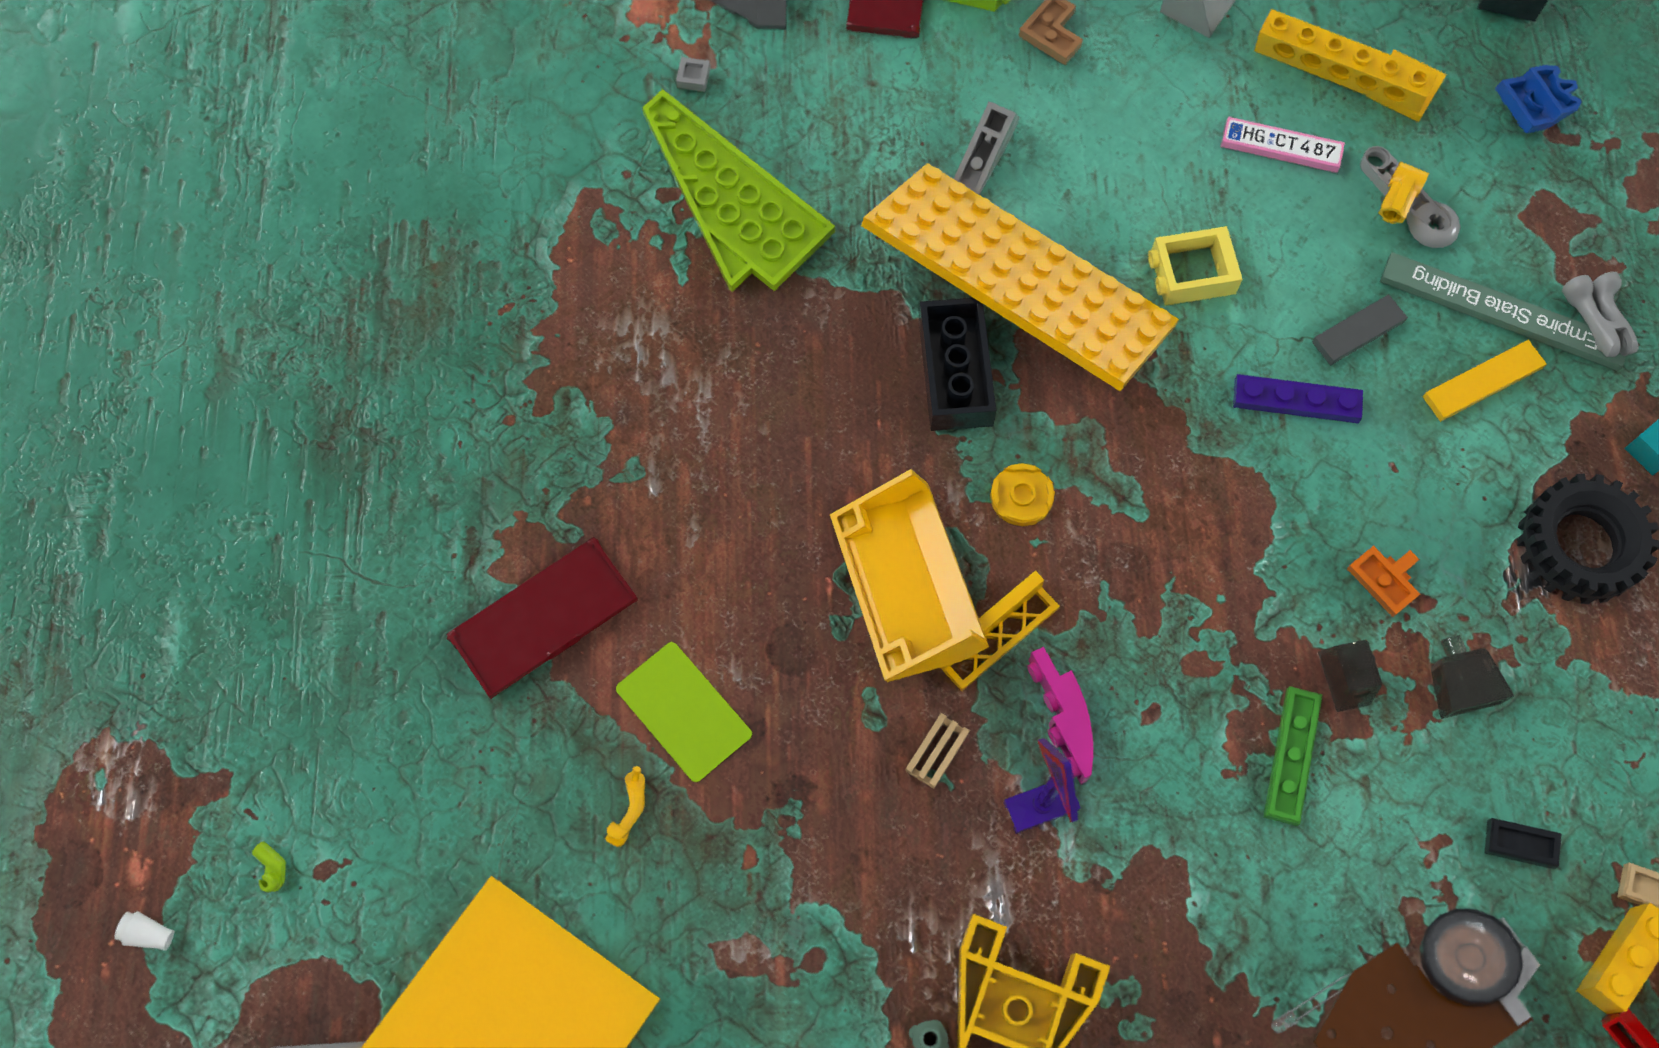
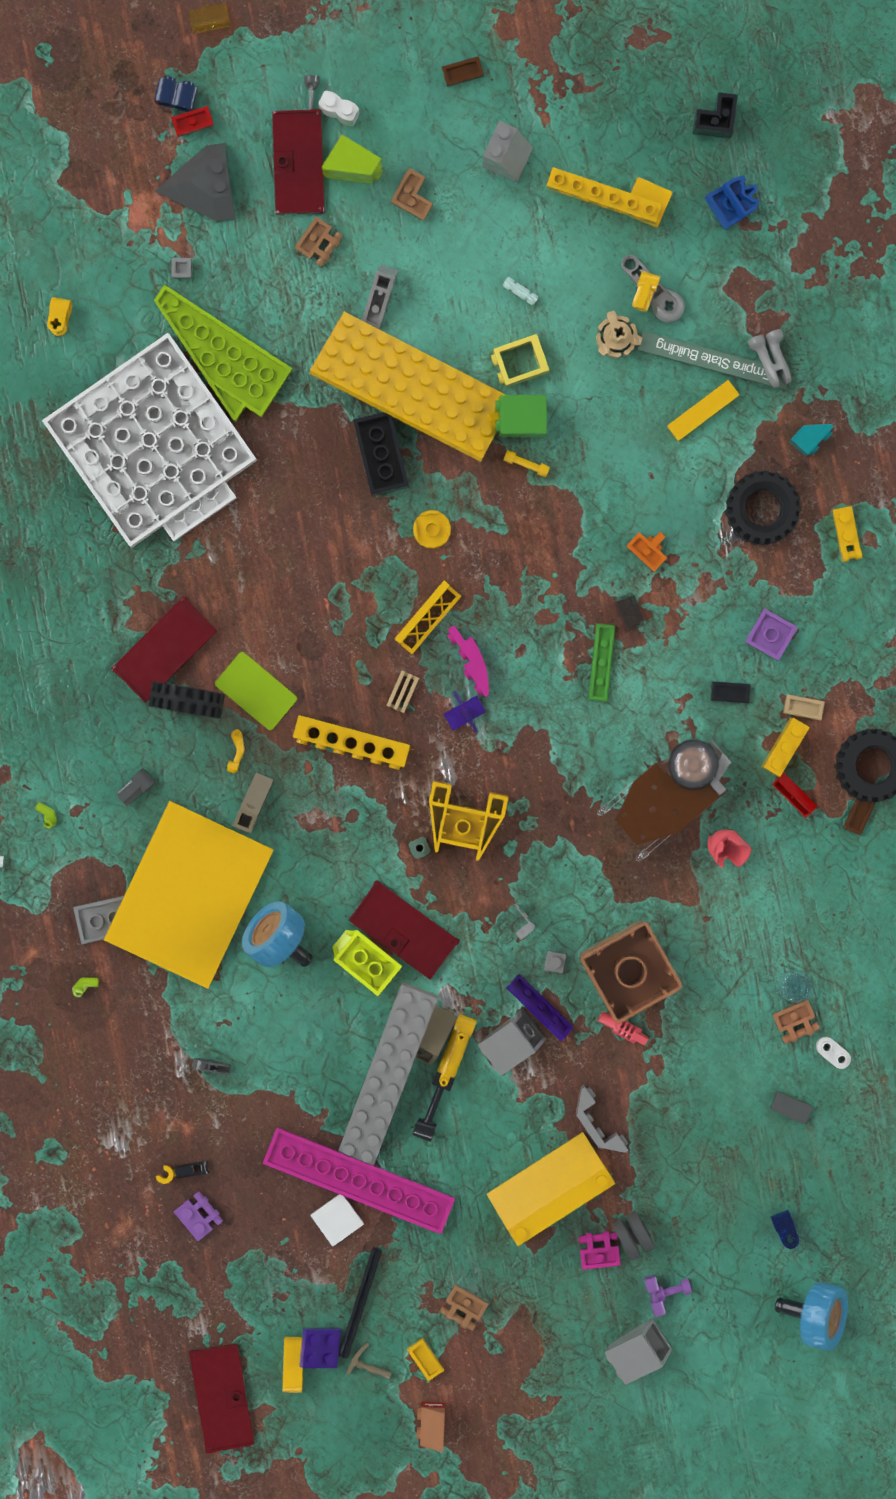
camera: 10 degrees left, 20 degrees up
yellow slope [830,469,989,682] -> none
tile [1221,117,1345,173] -> none
dark purple plate [1233,374,1363,423] -> none
dark grey tile [1312,294,1408,366] -> none
clear smoke torso [1431,635,1514,719] -> none
none -> white plate [42,333,257,548]
none -> yellow piece [47,297,72,336]
none -> dark grey piece [116,768,156,806]
none -> black tyre [148,681,225,719]
none -> dark tan slope [233,773,274,833]
none -> yellow brick [293,715,410,770]
none -> medium nougat plate [294,216,343,267]
none -> bright green slope [495,395,547,439]
none -> light aqua axle [503,277,538,305]
none -> yellow bar [503,450,550,478]
none -> tan piece [595,311,642,359]
none -> medium lavender plate [745,608,798,661]

